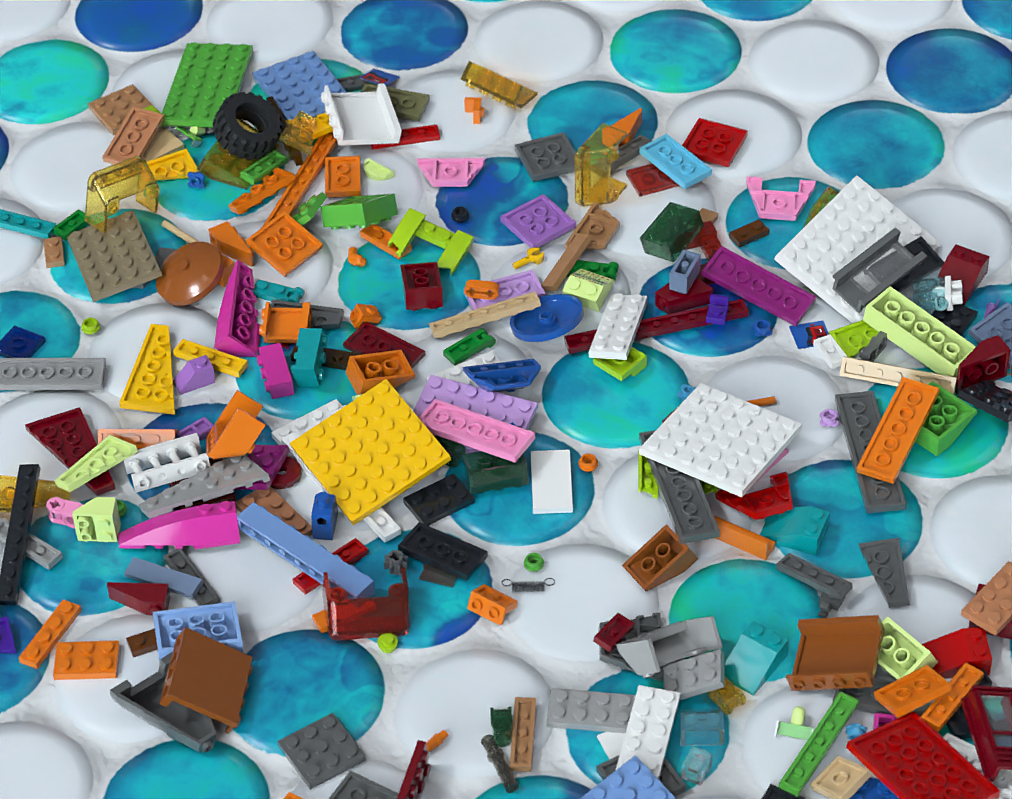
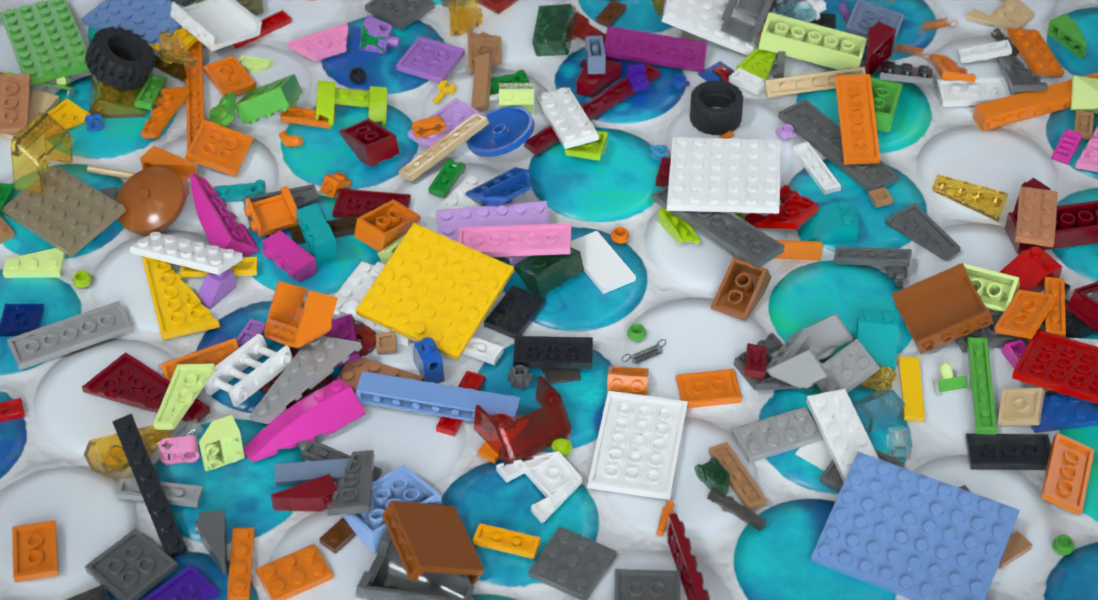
camera: 30 degrees left, 0 degrees up
dark azure plate [845,723,867,740] -> none
none -> yellowish green wing [3,248,66,278]
none -> white plate [130,232,243,275]
none -> clear cone [172,418,204,438]
none -> dark grey slope [195,510,227,574]
none -> dark grey wing [327,450,375,516]
none -> medium lavender torso [359,15,400,53]
none -> medium nougat plate [375,331,397,355]
none -> light orange plate [473,523,541,559]
none -> white wing [496,451,582,524]
none -> white plate [588,391,688,500]
none -> orange tile [675,369,742,409]
none -> black tyre [690,80,744,135]
none -> white tile [792,142,841,195]
none -> medium nougat plate [868,187,893,208]
none -> yellow tile [898,356,925,421]
none -> clear yellow wing [932,174,1009,222]

